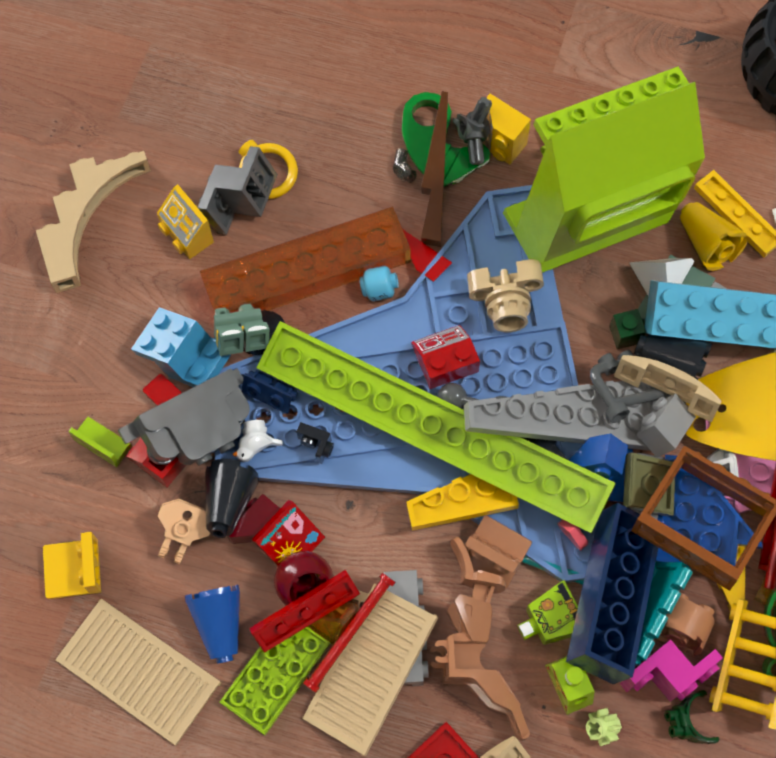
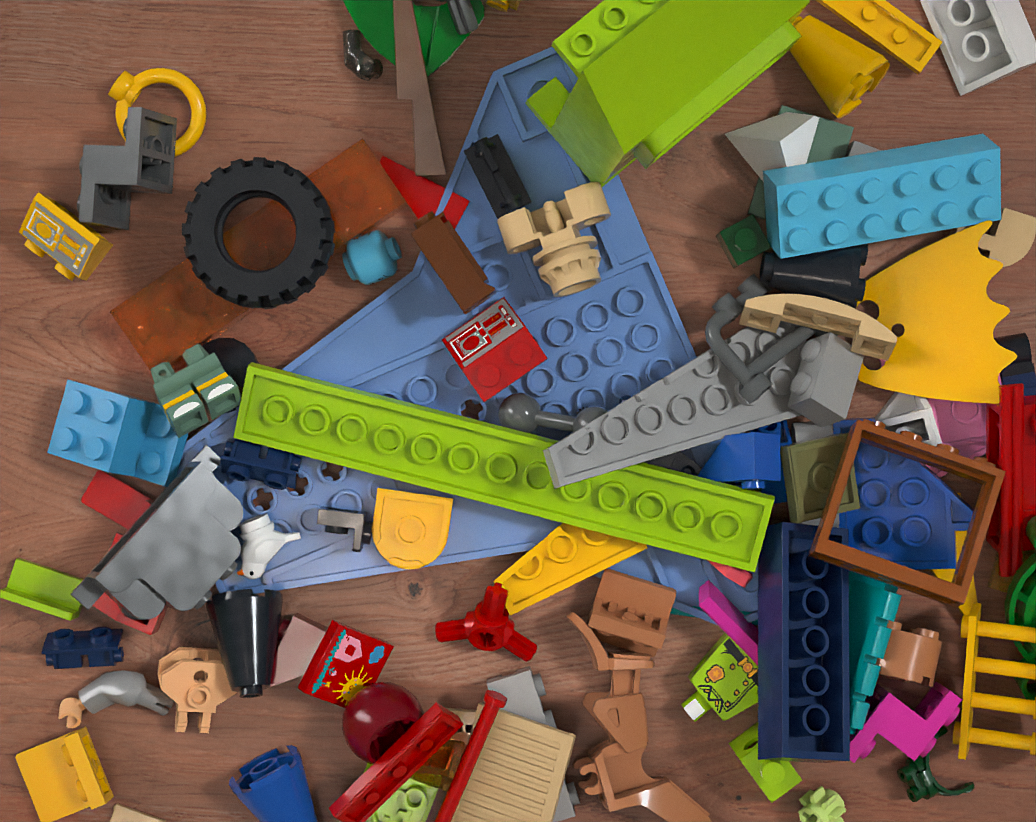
camera: 15 degrees left, 20 degrees up
none -> dark blue hinge [42,627,124,669]
none -> light grey arm [58,670,174,728]
none -> black tyre [182,157,336,309]
none -> yellow tile [372,488,454,569]
none -> reddish brown window [411,211,497,315]
none -> red bush [435,582,537,662]
none -> black hinge [464,134,531,219]
none -> dark pink tile [699,580,758,665]

